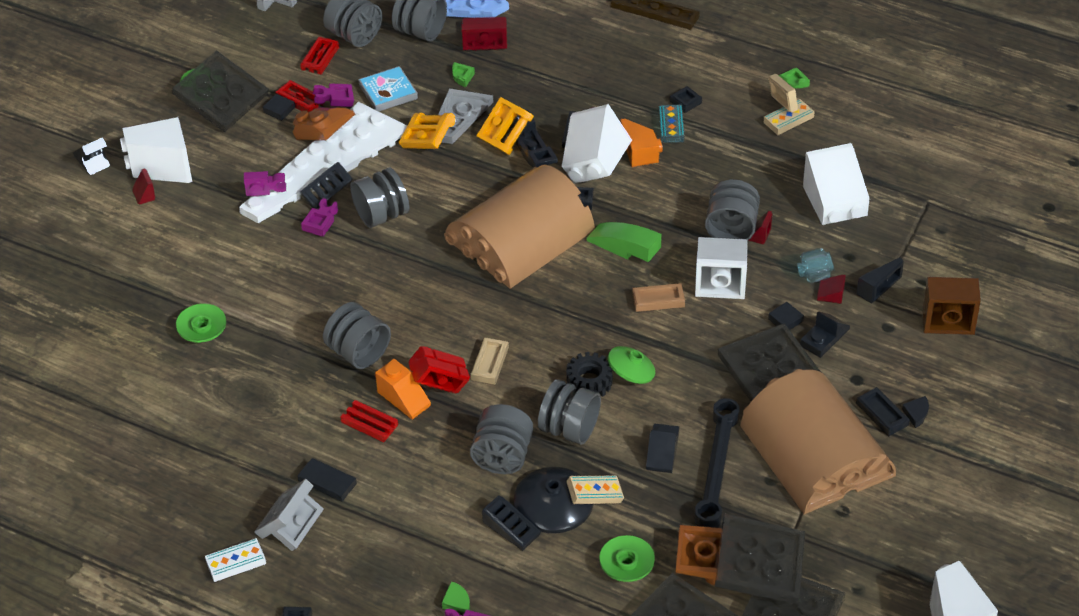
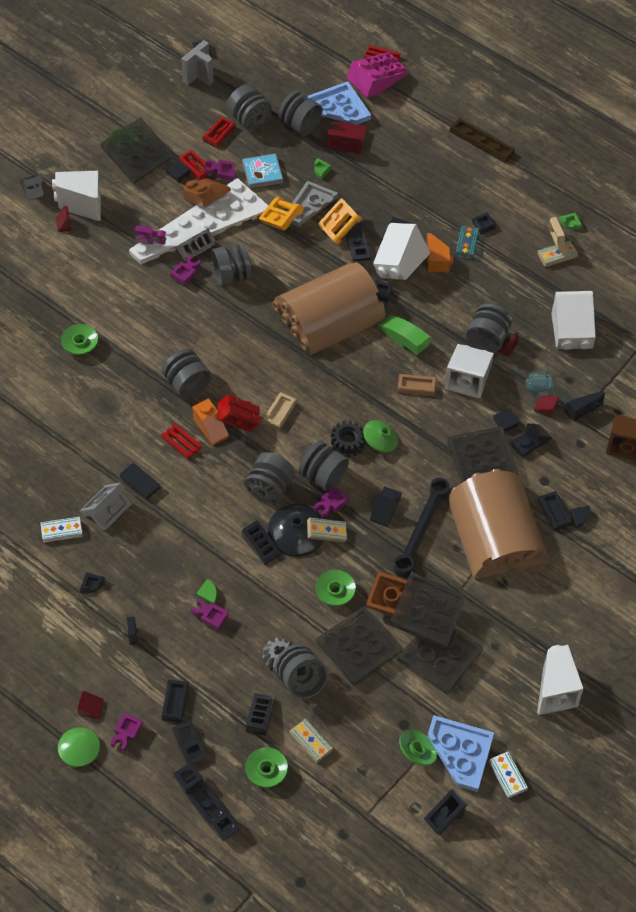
camera: 10 degrees right, 10 degrees up
none -> magenta plate [314,486,349,518]

